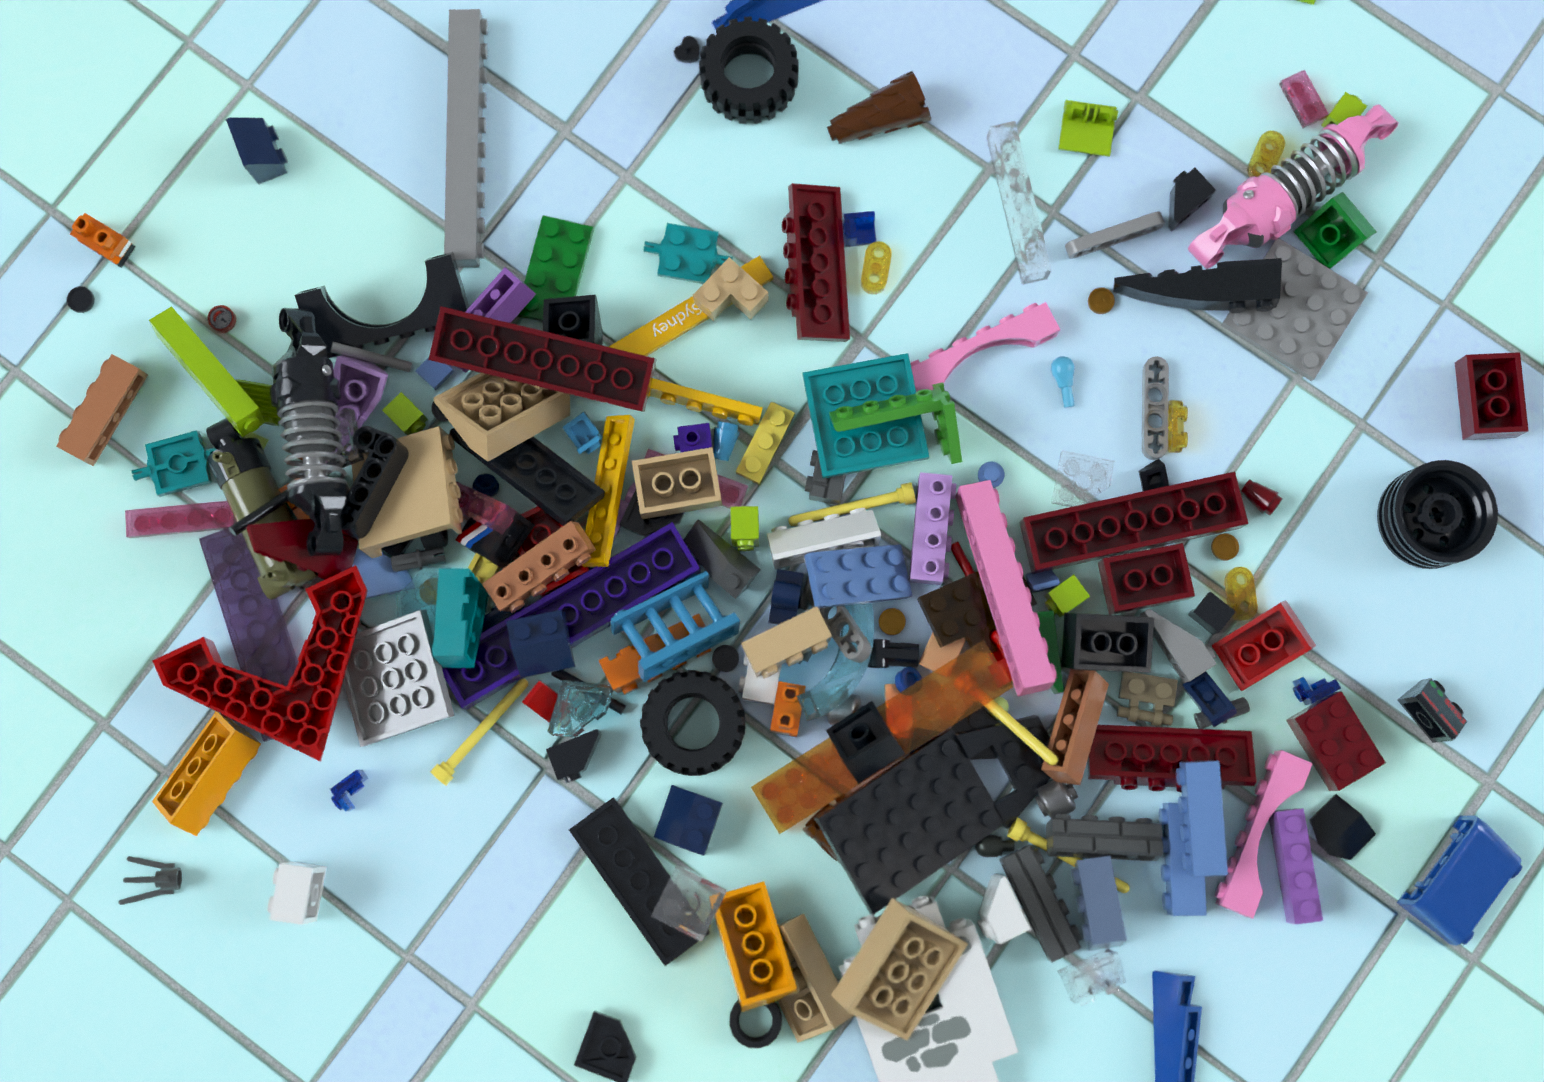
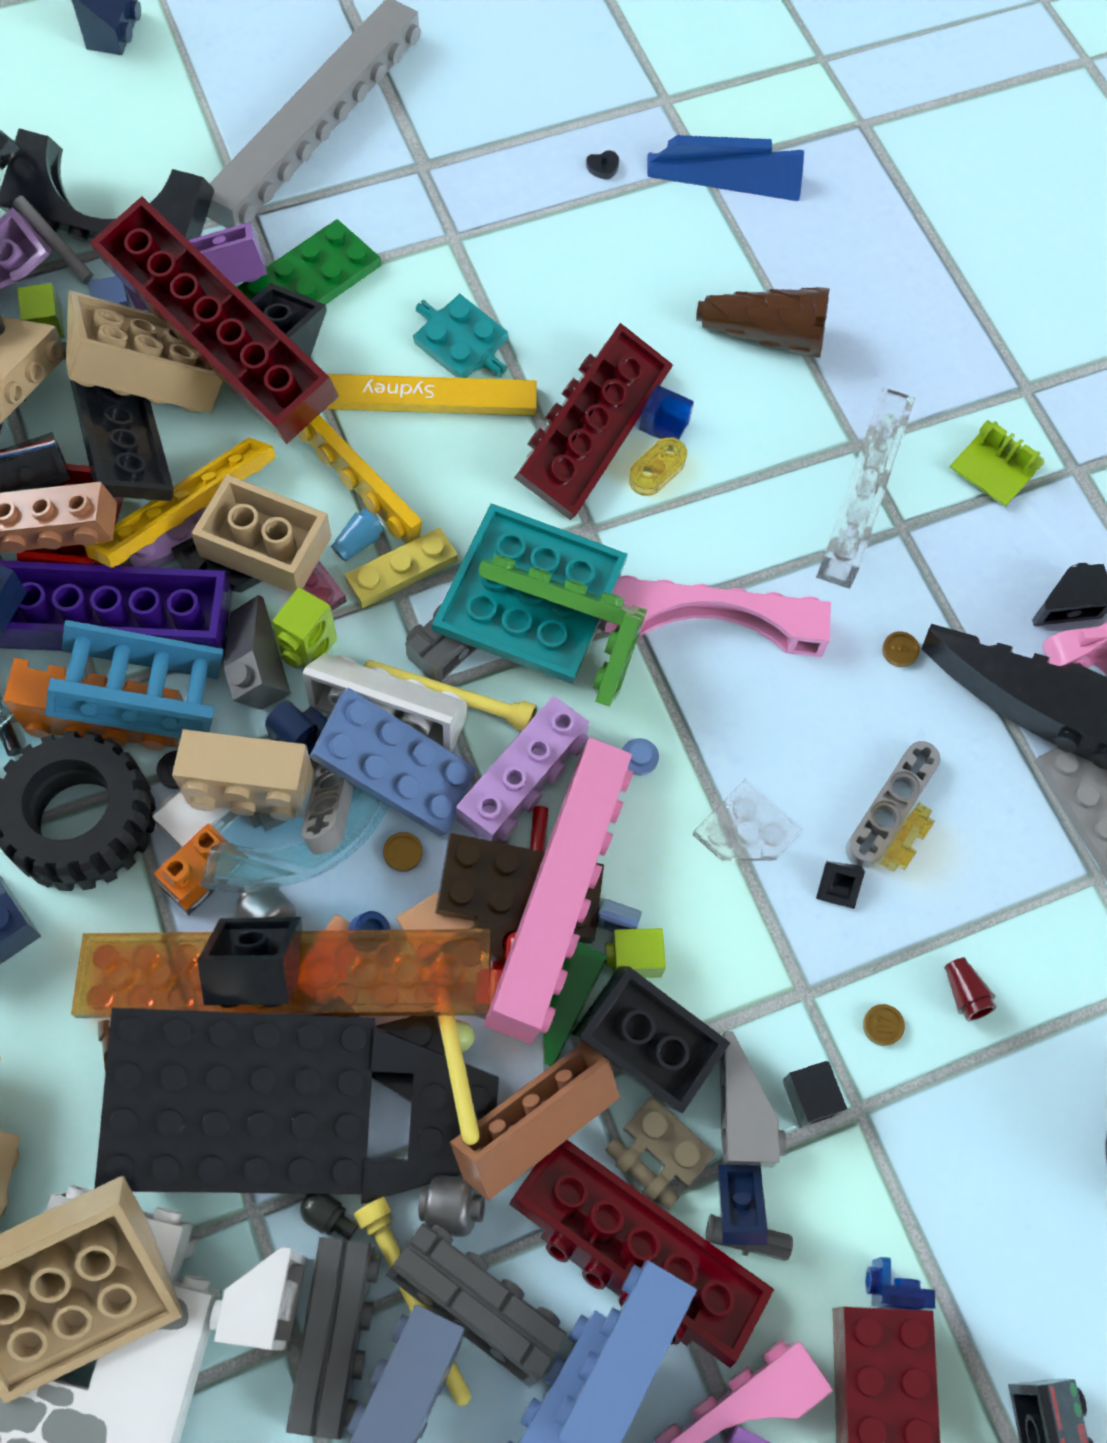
camera: 25 degrees right, 15 degrees down
clear pink plate [456,481,517,535] -> none
dark blue plate [472,473,499,498] -> none
dark azure bracket [562,411,603,455] -> none
dark purple brick [673,423,713,453] -> none
tan brick [693,257,769,321] -> none
black tyre [699,17,799,124] -> none
black piece [865,639,919,668] -> none
dark red brick [1019,471,1249,574] -> none
medium azure piece [1051,356,1075,408] -> none
light grey beam [1065,211,1165,259] -> none
dark red brick [1097,543,1195,615] -> none
red slope [1211,600,1316,692] -> none
clear yellow plate [1224,567,1258,621] -> none

